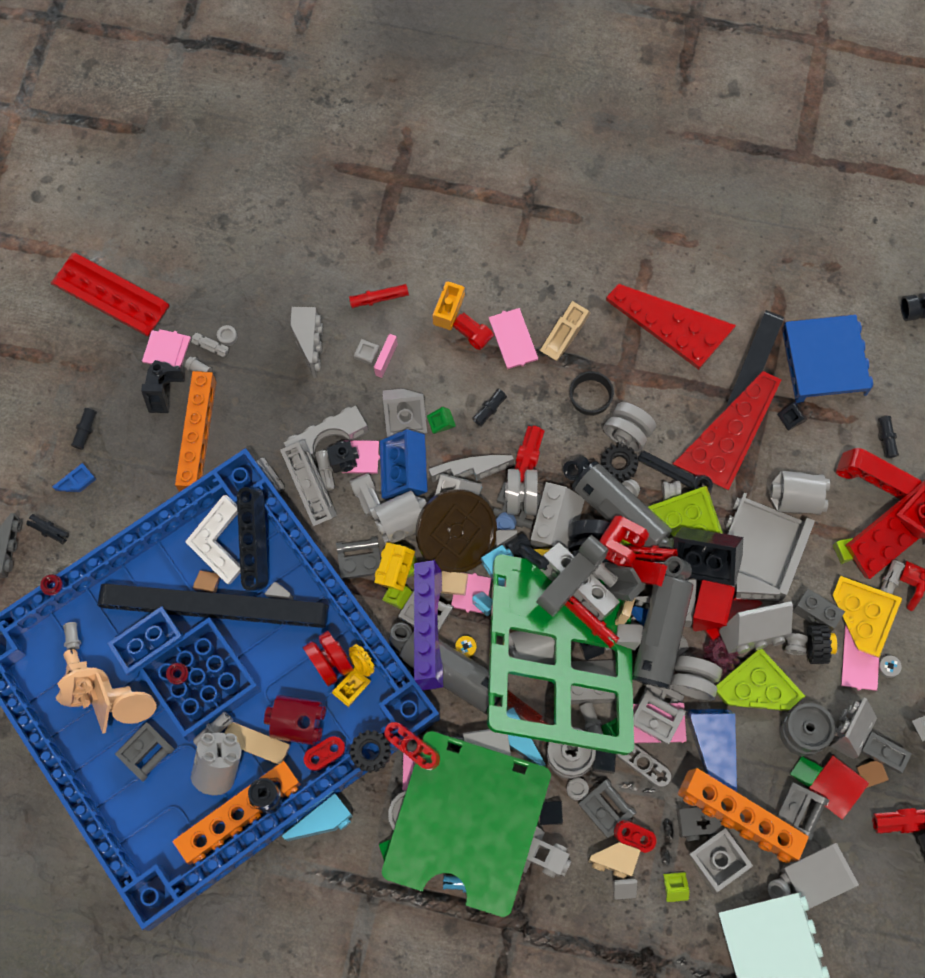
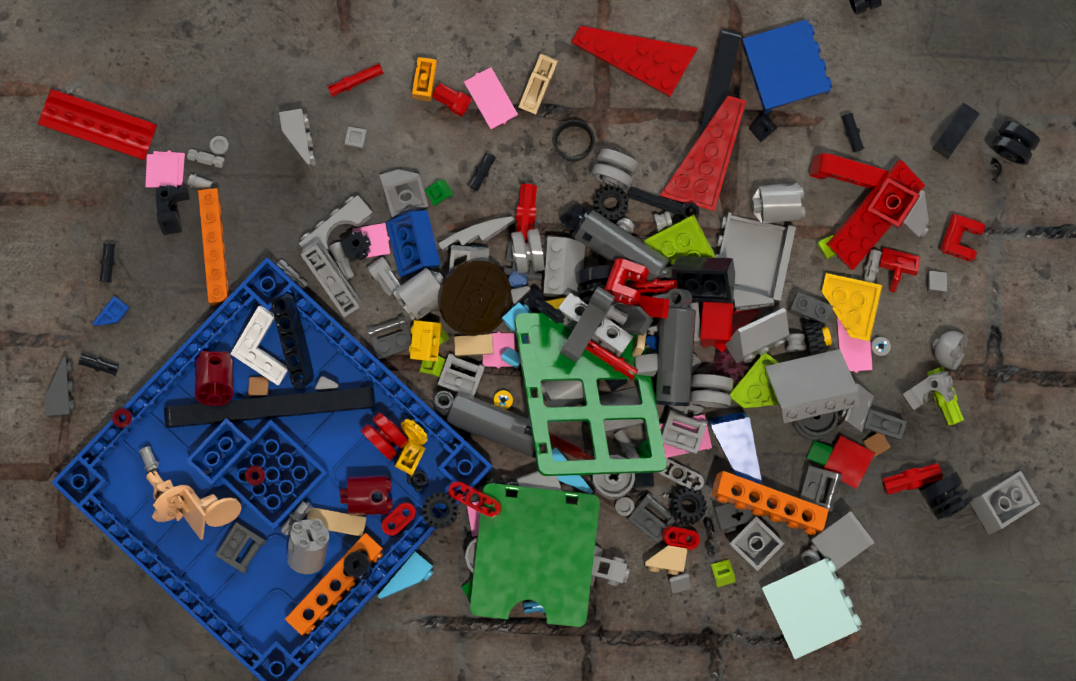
camera: 15 degrees left, 10 degrees up
bright pink tile [374,334,397,378] -> none
dark purple arch [414,560,443,690] -> none
black slope [540,801,563,825] -> none
none -> dark red cylinder [195,351,234,406]
none -> black plate [407,471,429,492]
none -> black tyre [669,488,707,526]
none -> light grey panel [765,349,860,423]

